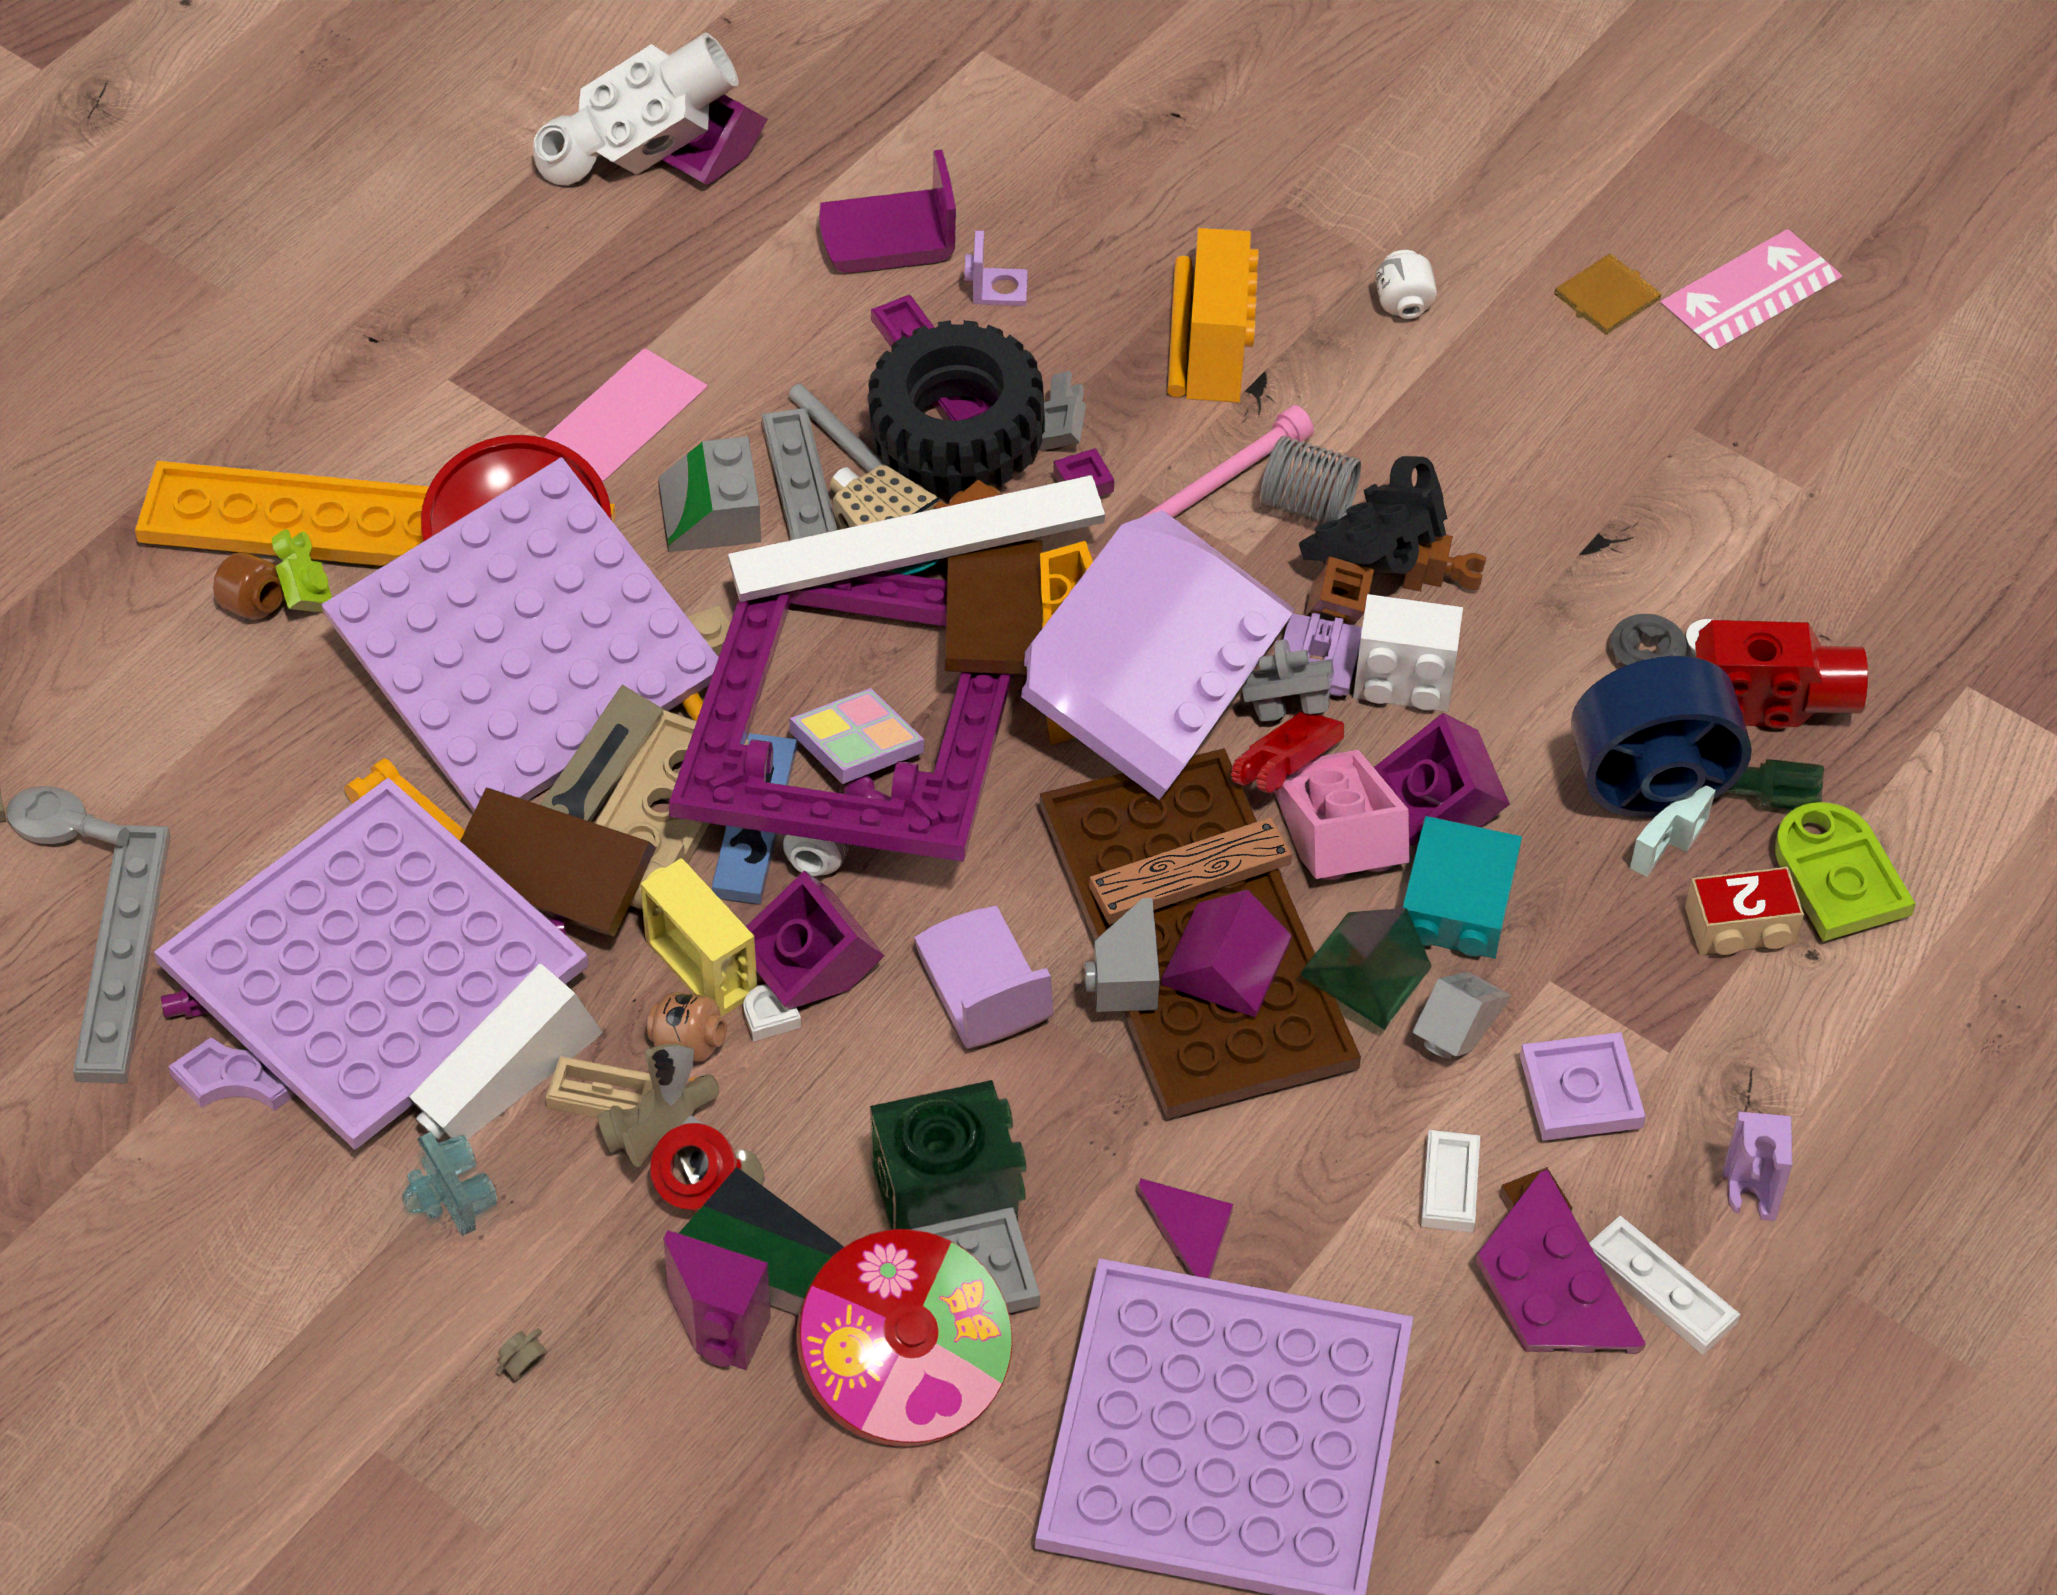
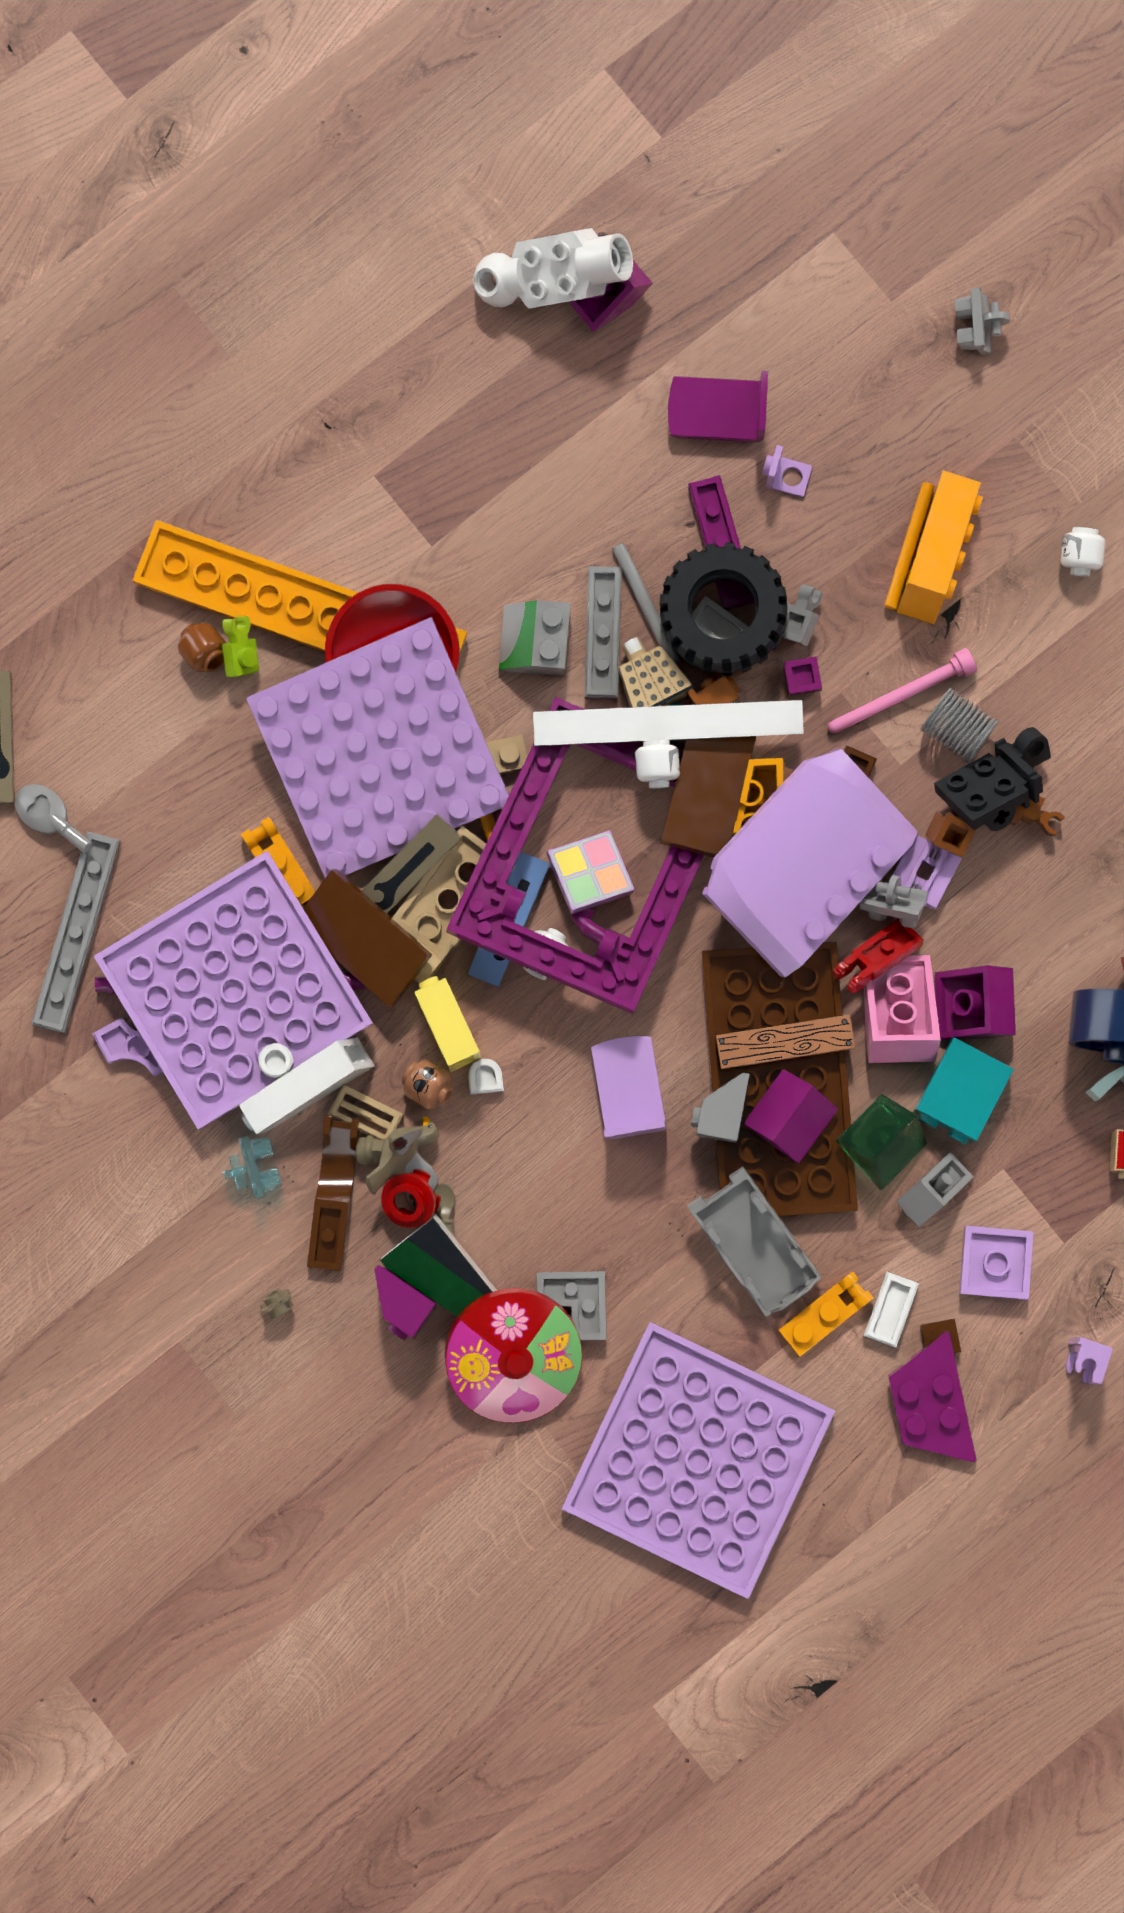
camera: 15 degrees right, 30 degrees up
bright pink sticker [544,348,708,482] -> none
magenta slope [745,870,885,1009] -> none
clear green brick [870,1080,1027,1230] -> none
magenta tile [1138,1178,1233,1279] -> none
white brick [1353,594,1463,712] -> none
white tile [1589,1215,1740,1355] -> none
none -> white tile [258,1043,293,1078]
none -> reddish brown piece [307,1115,359,1271]
none -> white head [635,739,680,789]
none -> light grey piece [687,1166,822,1317]
none -> light orange plate [778,1271,874,1357]
none -> light grey hips [955,287,1010,355]

